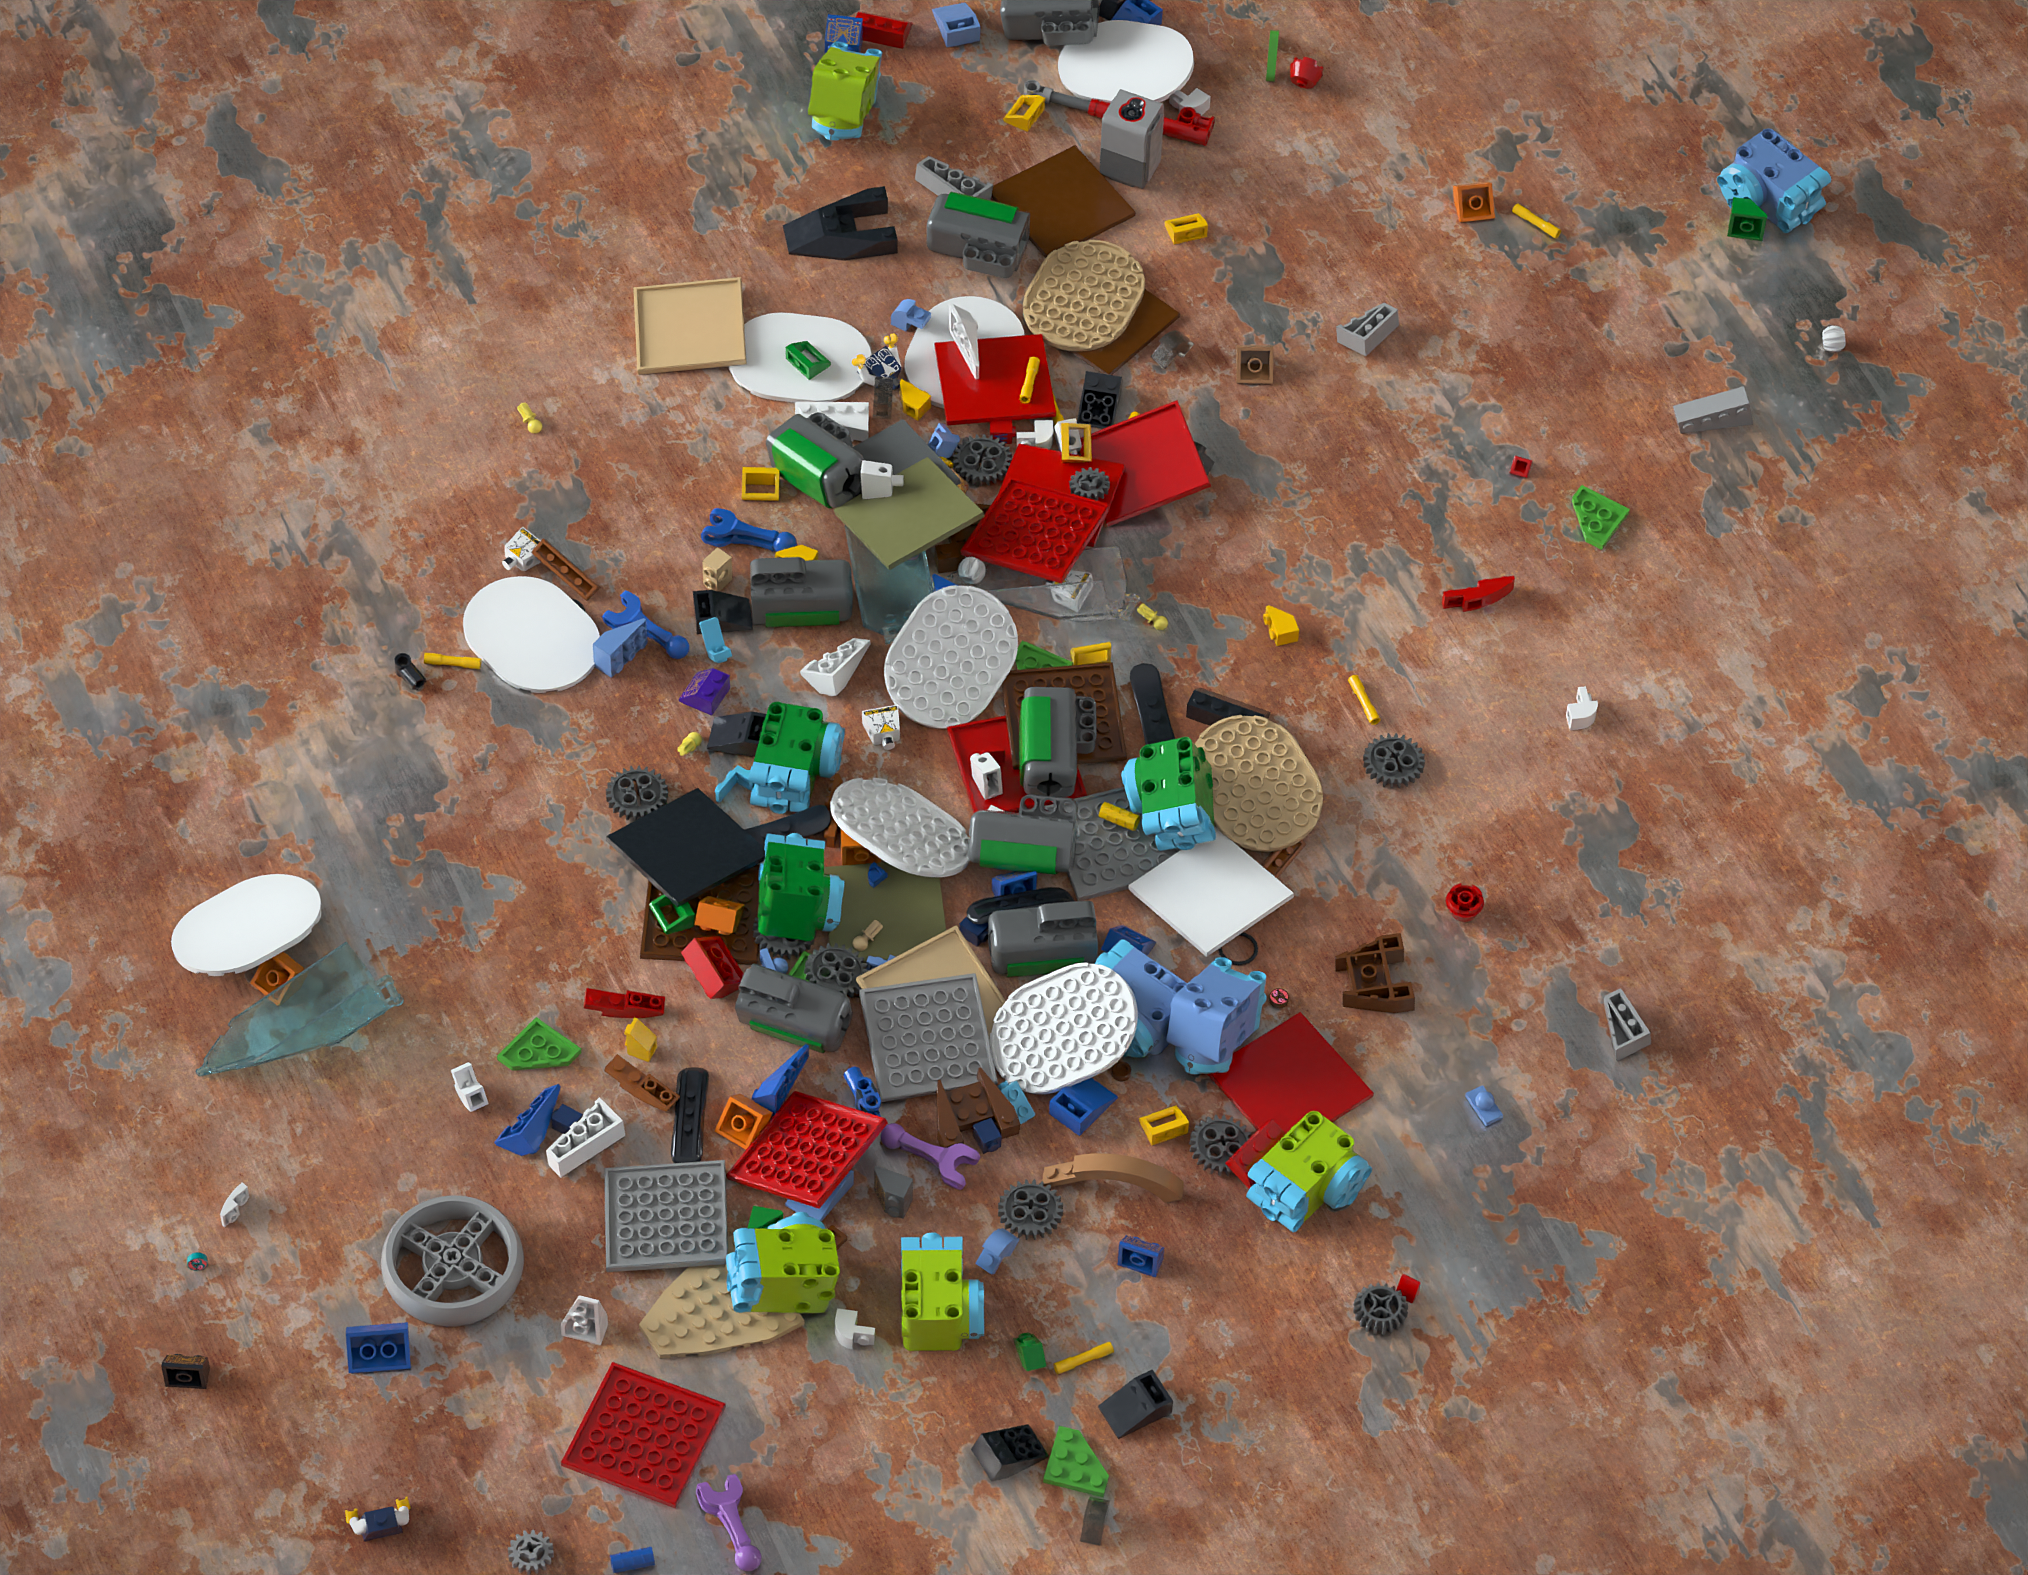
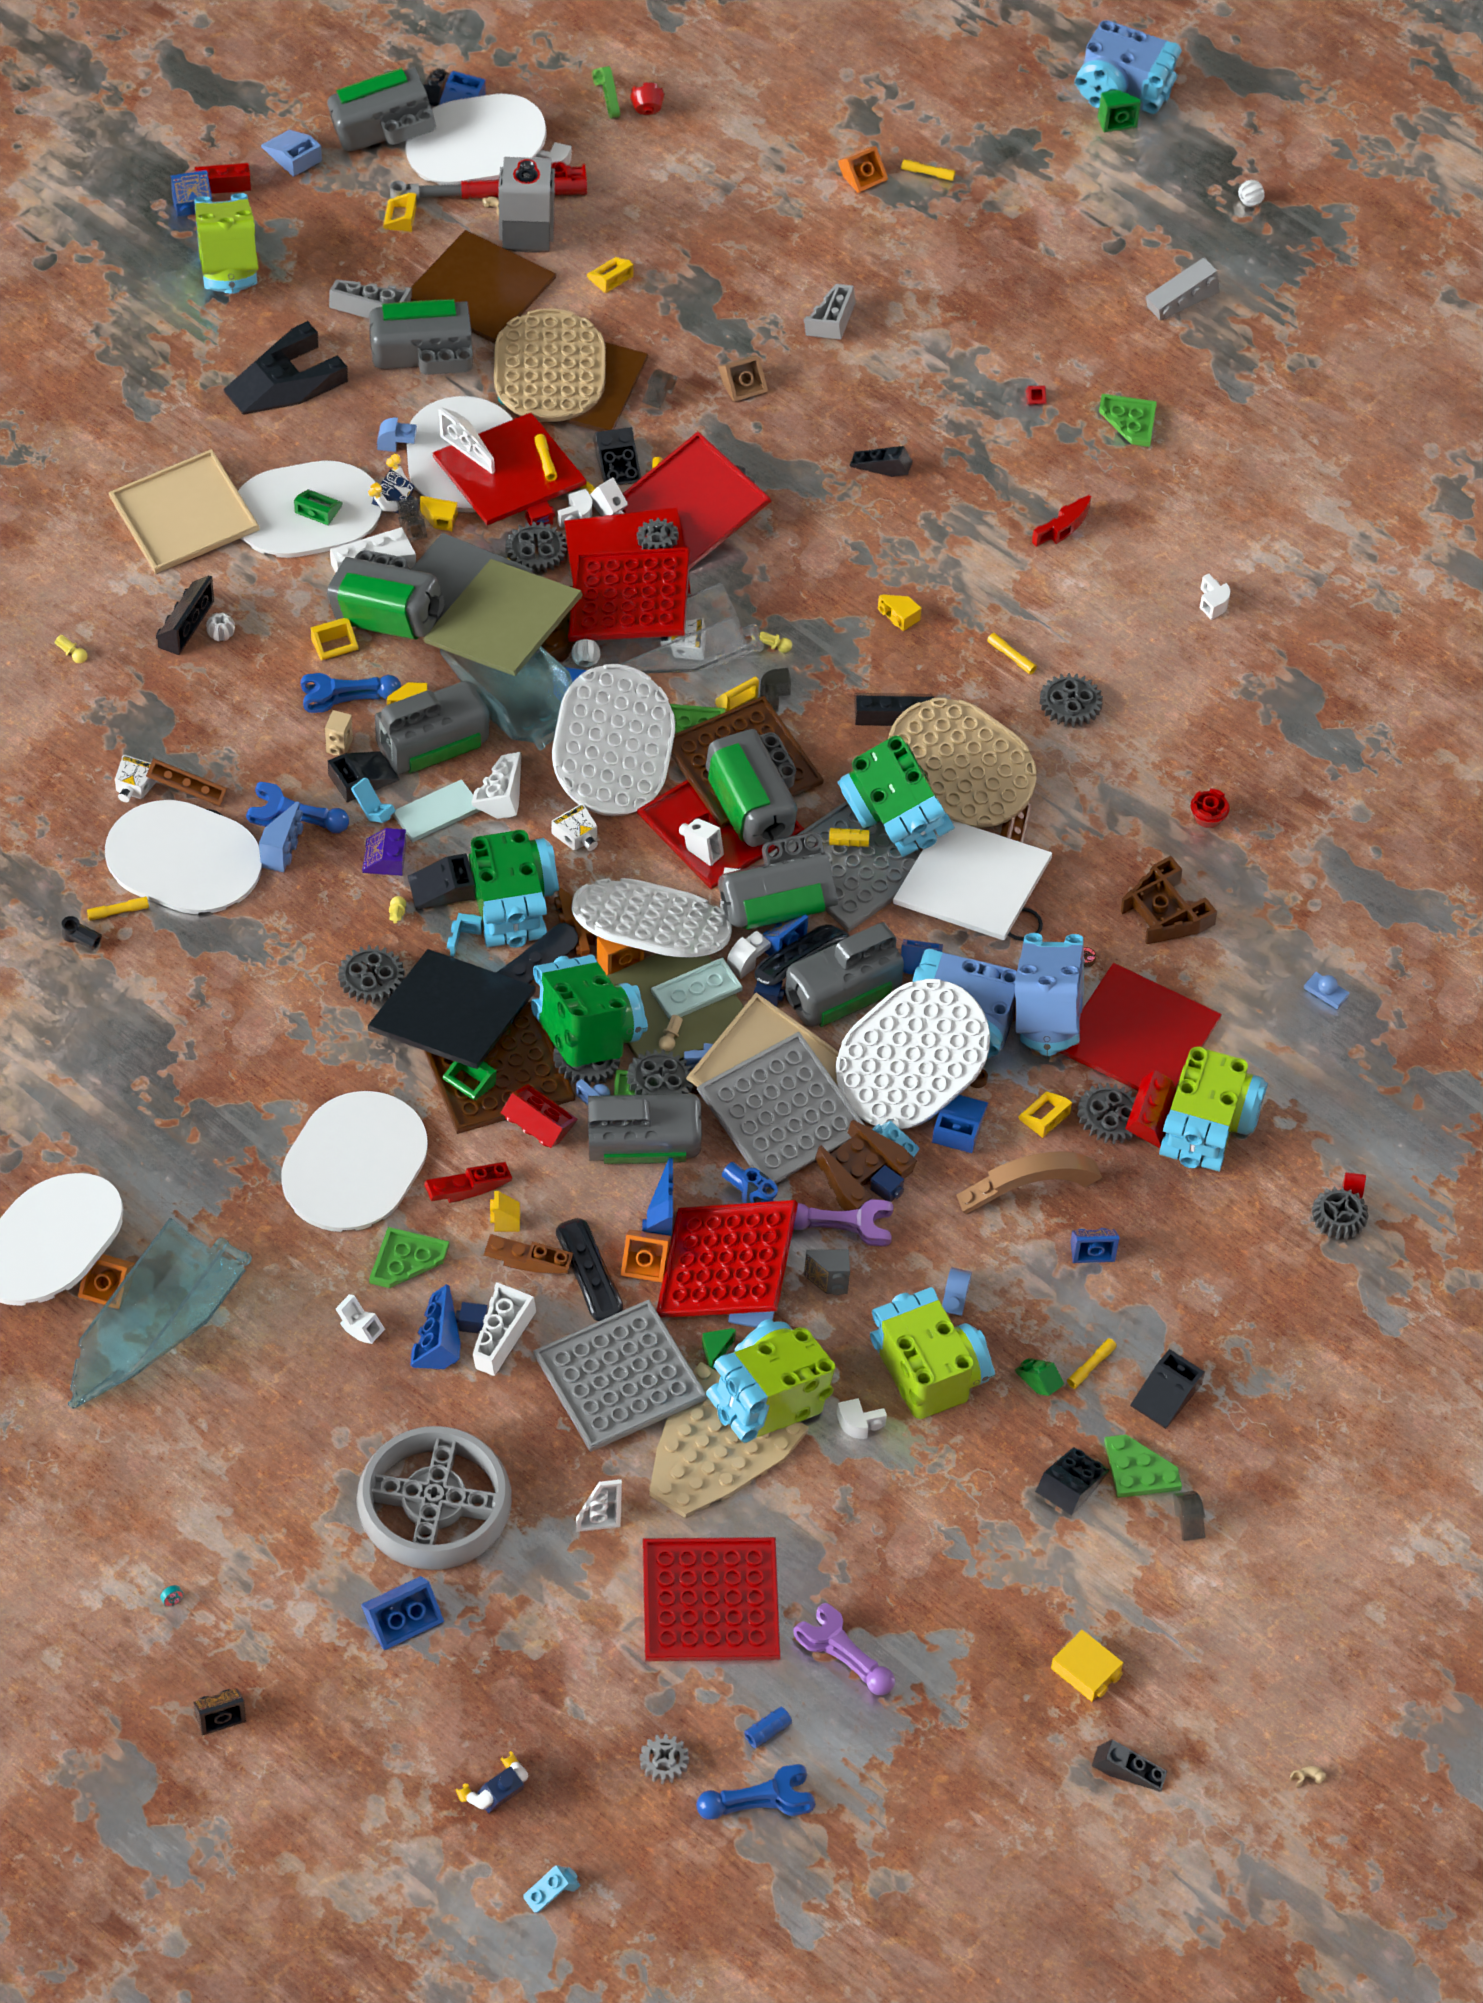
camera: 25 degrees left, 0 degrees up
white slope [220,1183,249,1227] -> none
orange slope [695,896,745,935] -> none
white torso [861,460,904,499] -> none
blue tile [868,862,887,888] -> none
medium blue brick [927,423,960,458] -> none
dark grey gear [998,1179,1063,1240] -> none
yellow tile [1061,423,1092,463] -> none
black piece [1130,663,1175,745] -> none
light grey wedge [1604,988,1651,1061] -> none
none -> black slope [156,575,214,655]
none -> white piece [206,612,235,641]
none -> white tile [281,1091,427,1232]
none -> light aqua tile [393,779,481,842]
none -> light aqua tile [651,957,743,1020]
none -> white brick [727,931,771,979]
none -> clear smoke brick [760,668,791,712]
none -> black slope [850,446,913,477]

